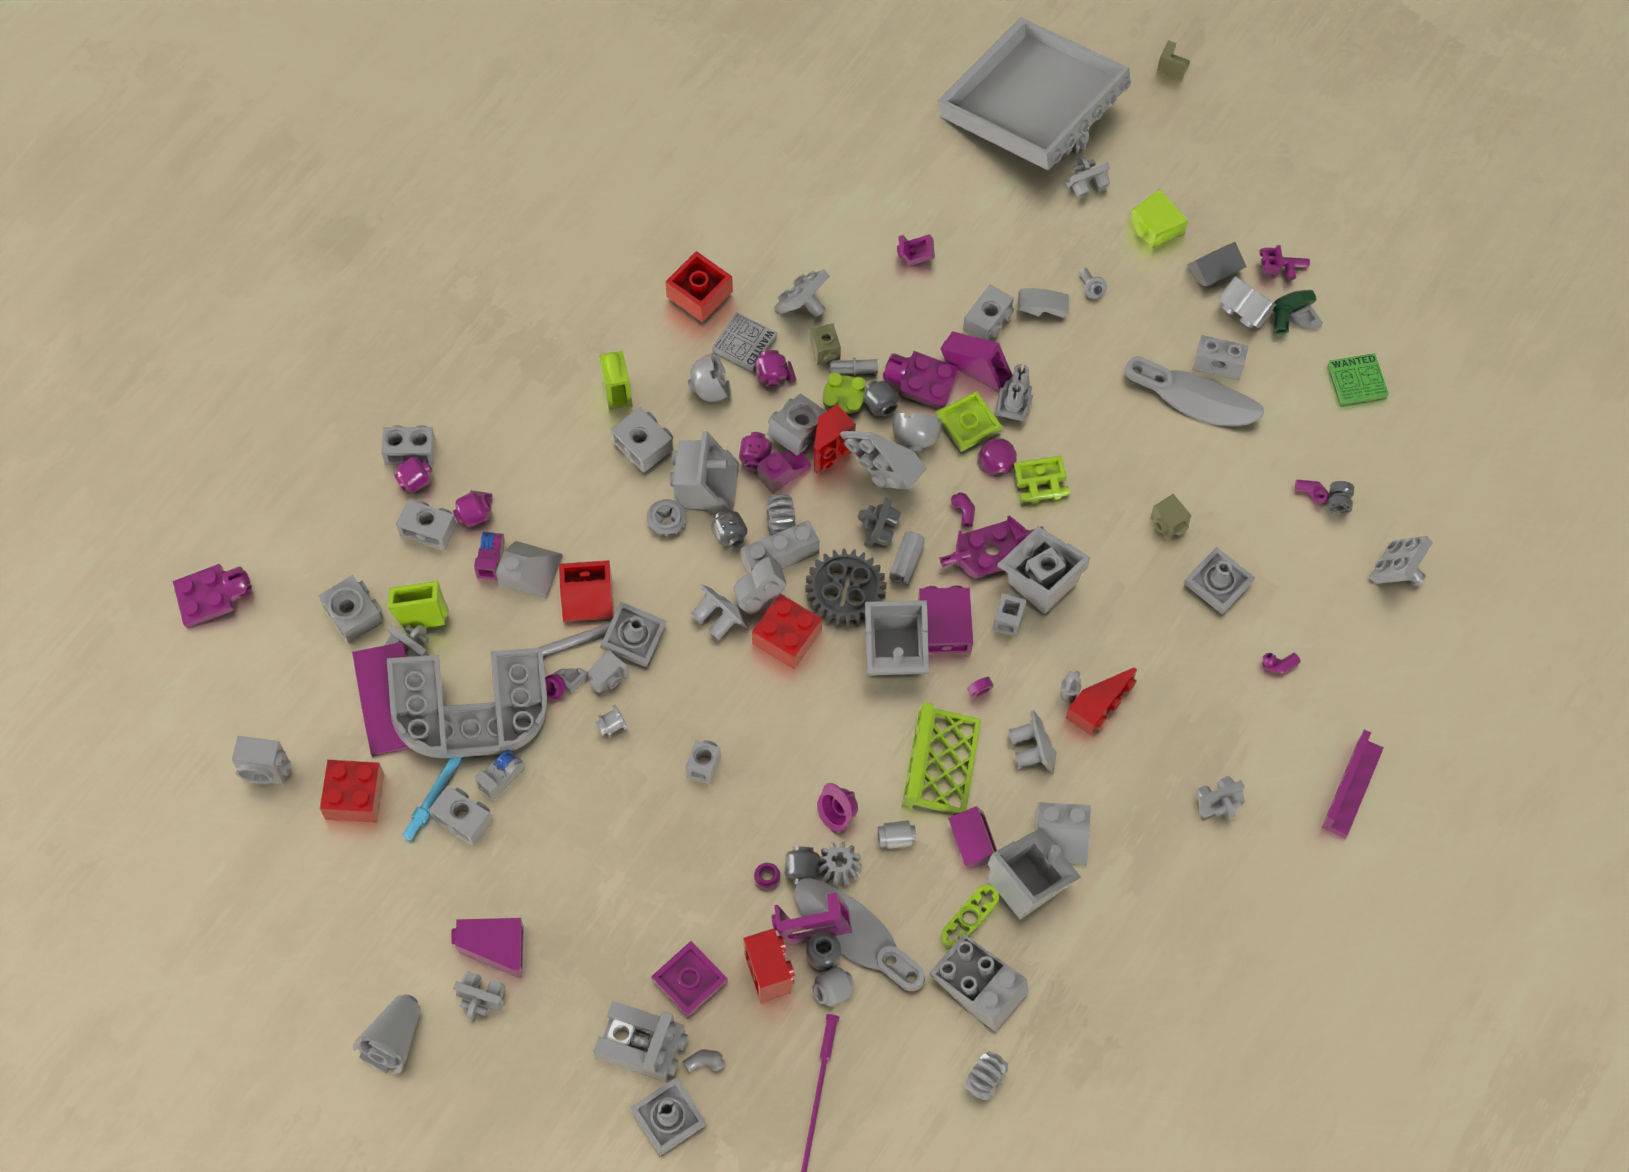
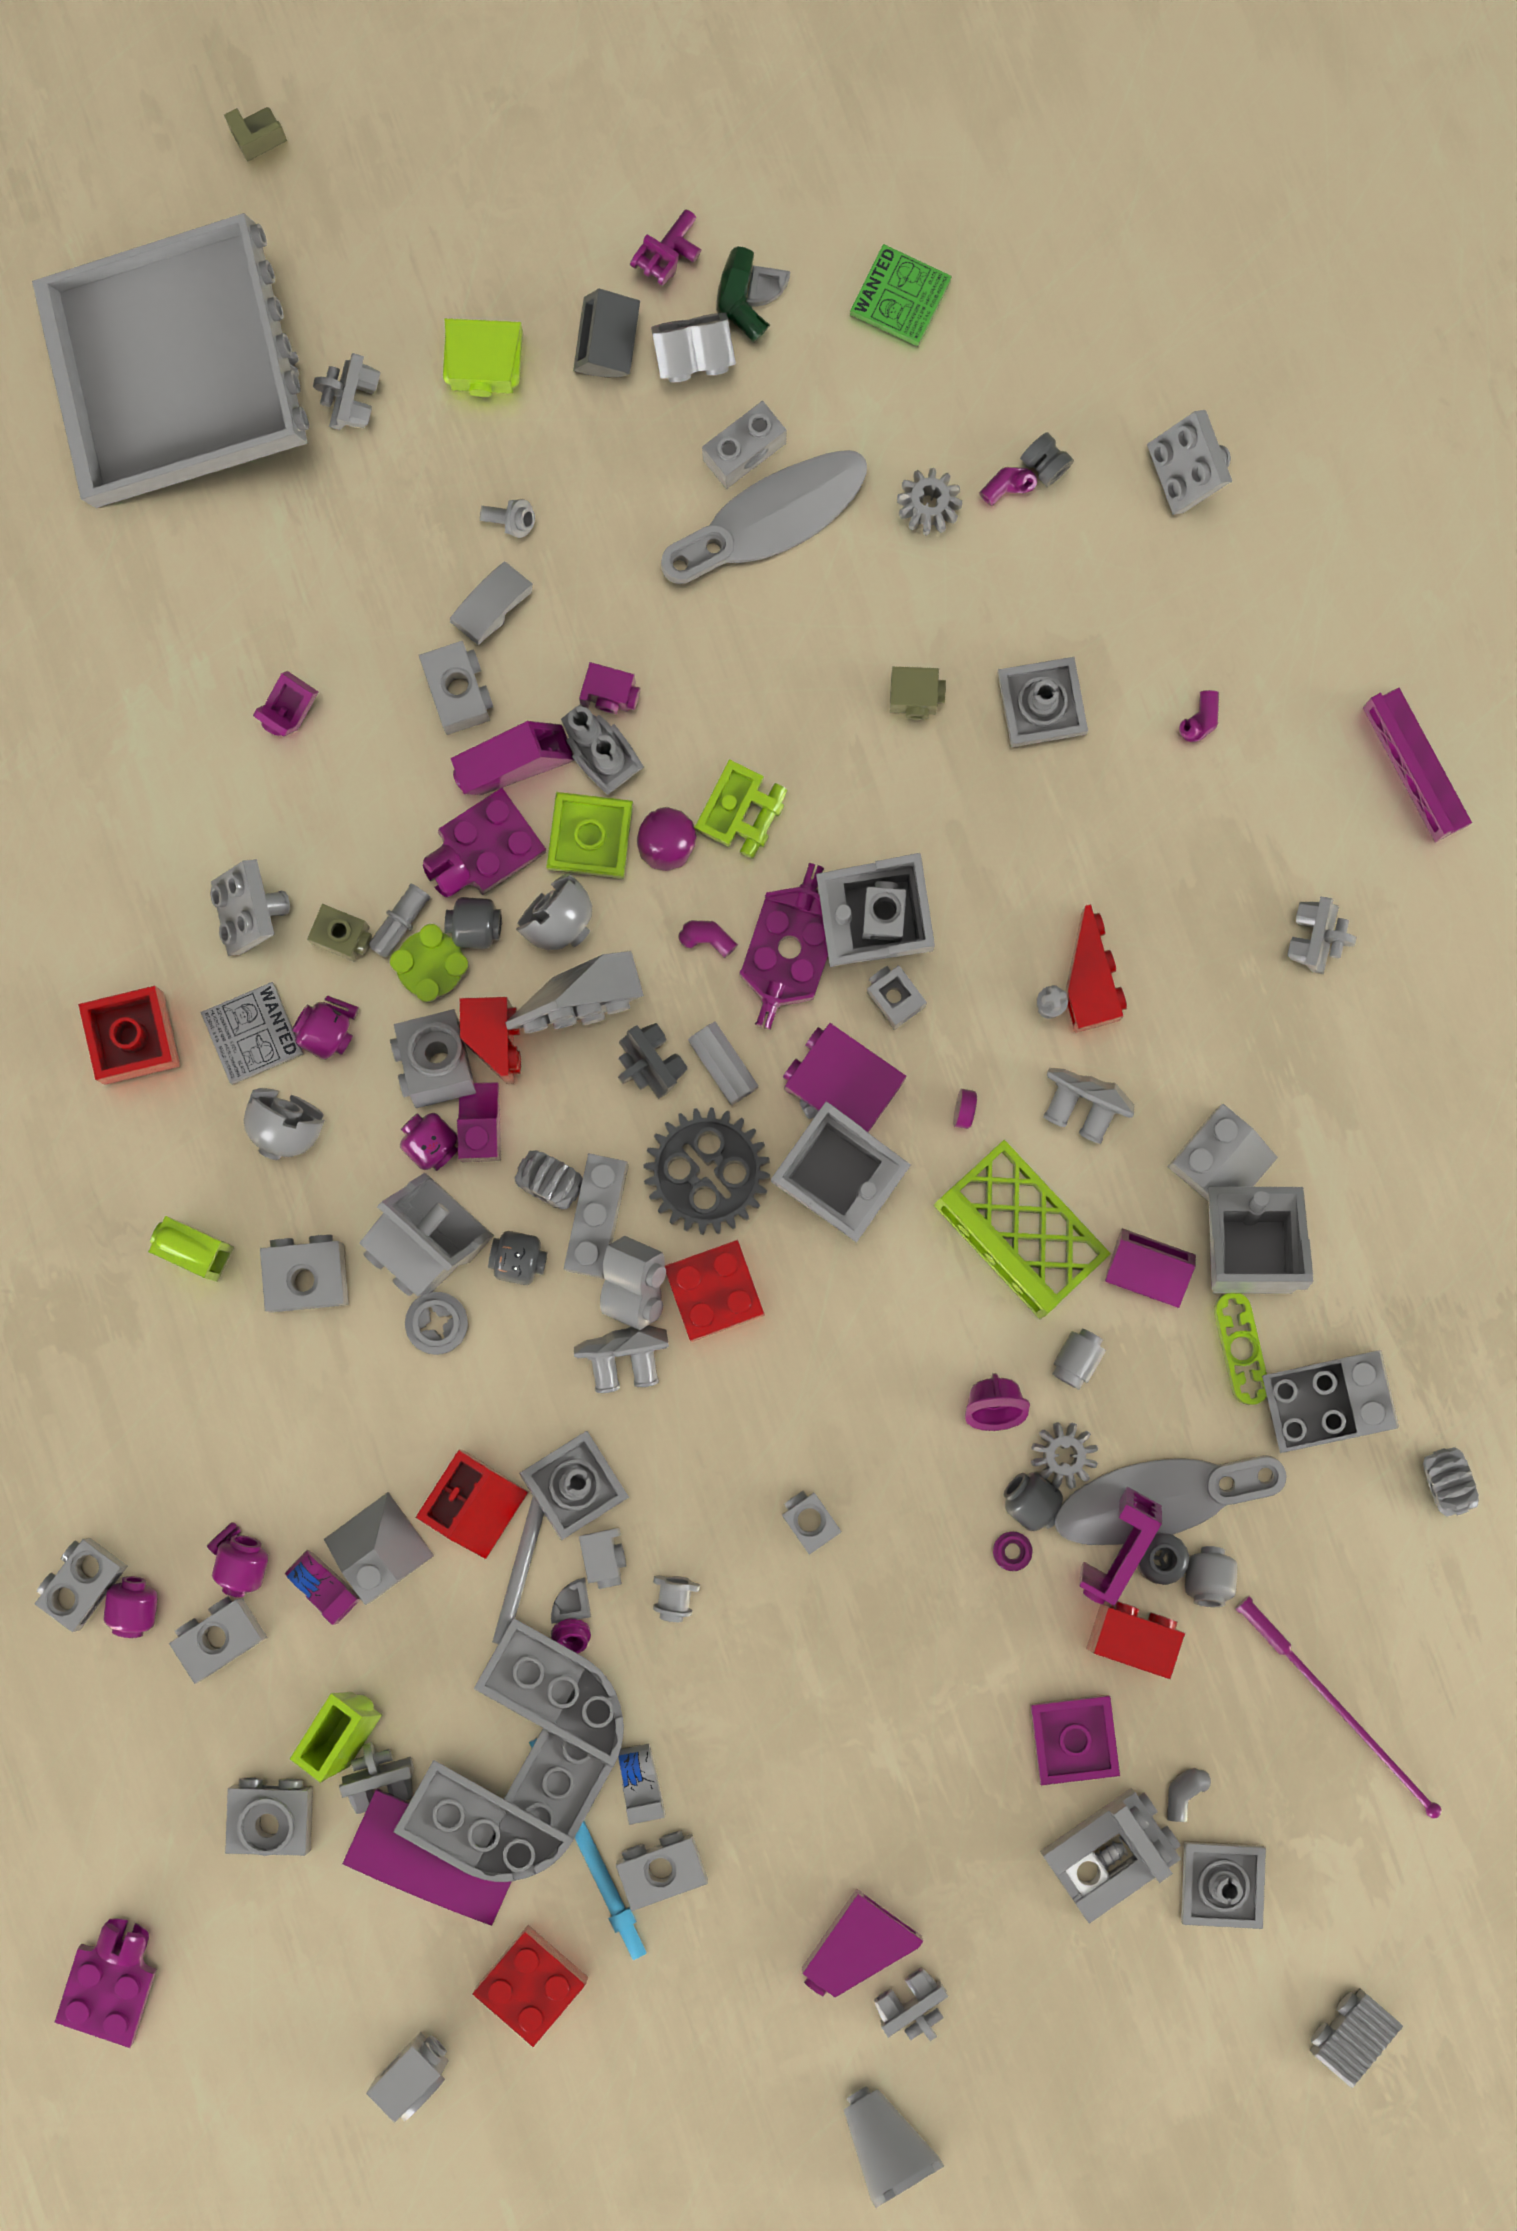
camera: 50 degrees left, 20 degrees up
none -> magenta brick [579,662,640,714]
none -> light grey gear [897,468,962,535]

